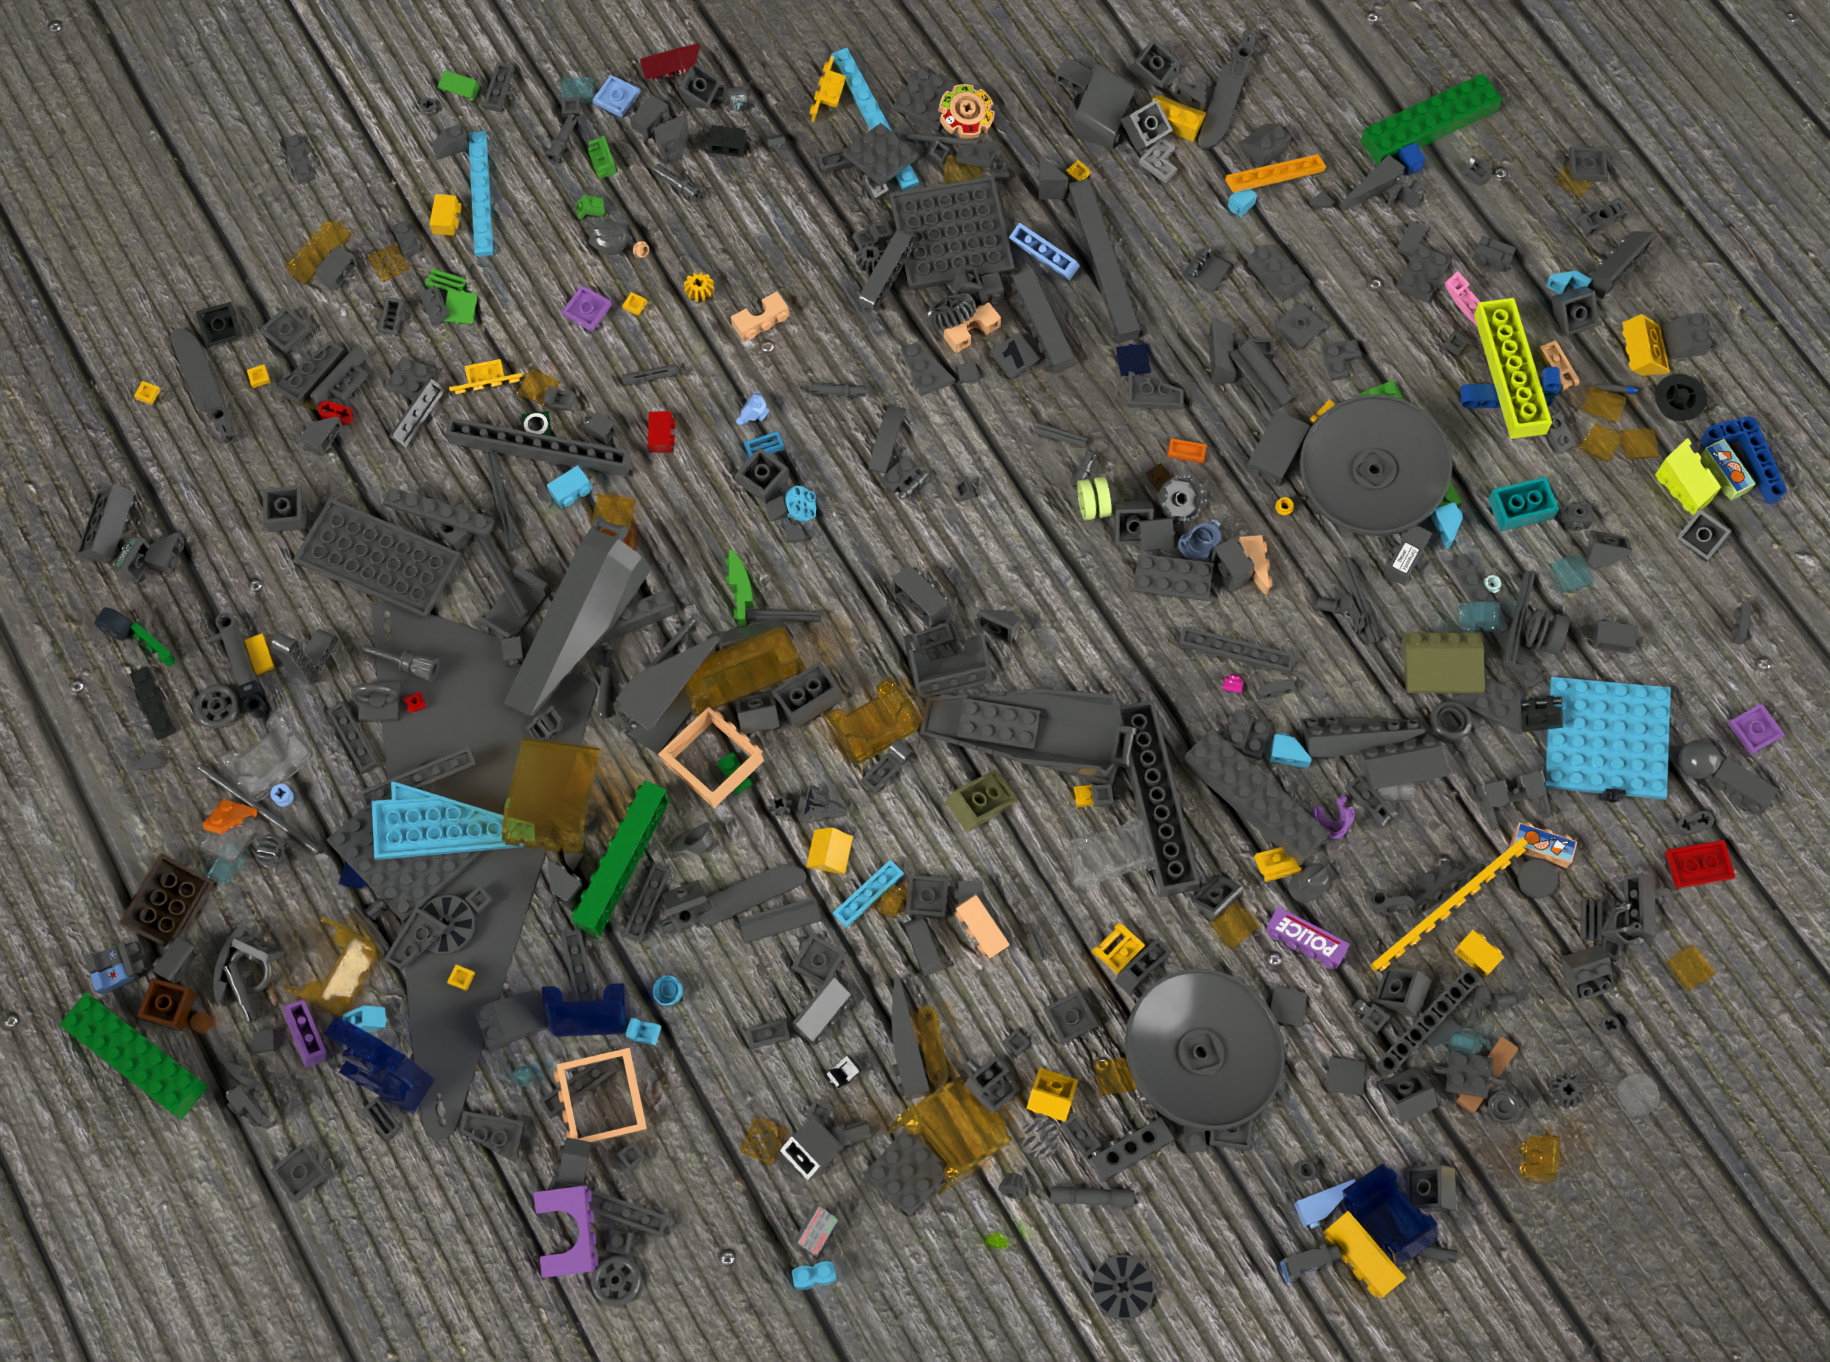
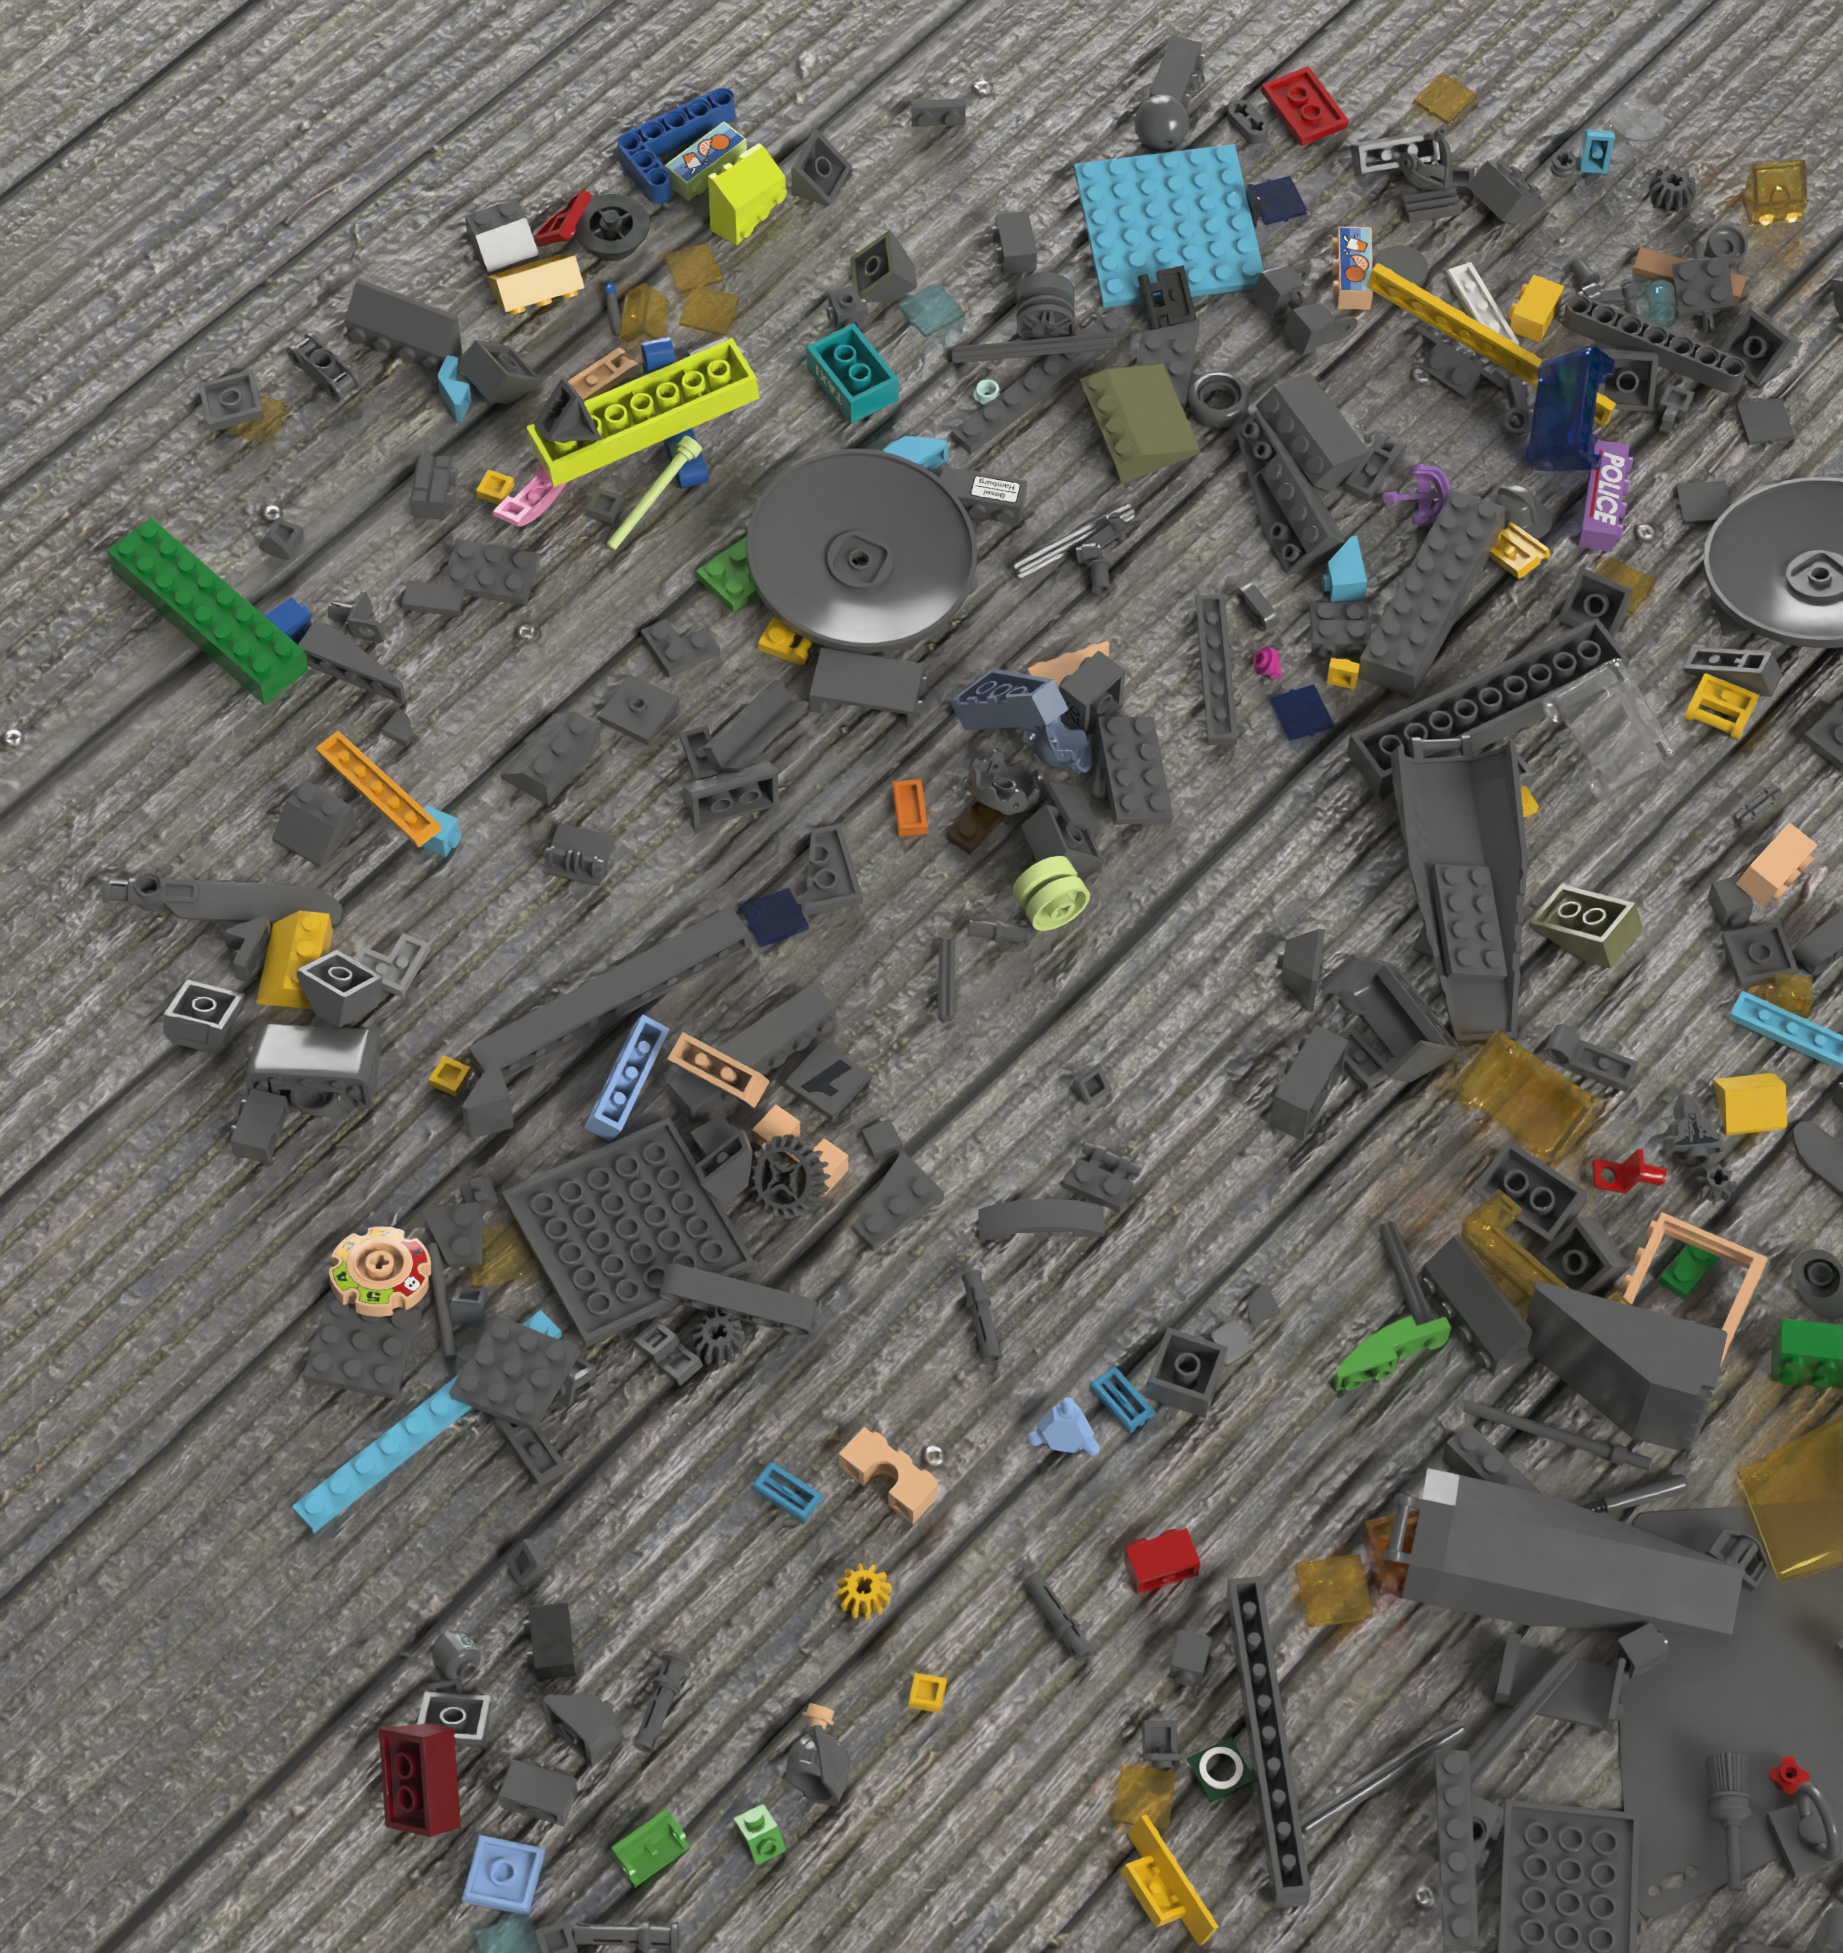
camera: 110 degrees left, 10 degrees down
medium azure brick [547,465,592,509] -> none
medium lavender plate [561,285,612,332] -> none
medium azure plate [785,486,816,522] -> none
yellow bracket [809,56,846,123] -> none
yellow plate [1275,497,1294,516] -> none
clear light blue brick [1459,602,1501,632] -> none
medium lavender plate [1728,703,1785,755] -> none
none -> yellow plate [476,470,515,505]
none -> red plate [533,189,592,247]
none -> dark grey slope [533,378,602,442]
none -> yellowish green piece [607,435,703,550]
none -> light nougat brick [667,1032,770,1108]
none -> dark azure tile [752,1461,824,1524]
none -> sand blue wedge [950,669,1069,730]
none -> clear blue piece [1253,176,1308,225]
none -> clear blue piece [1269,684,1334,741]
none -> yellow plate [1327,658,1360,690]
none -> white tile [1445,262,1519,346]
none -> clear blue windscreen [1526,346,1615,471]
none -> medium azure slope [1580,129,1615,174]
none -> red bracket [1592,1148,1667,1194]

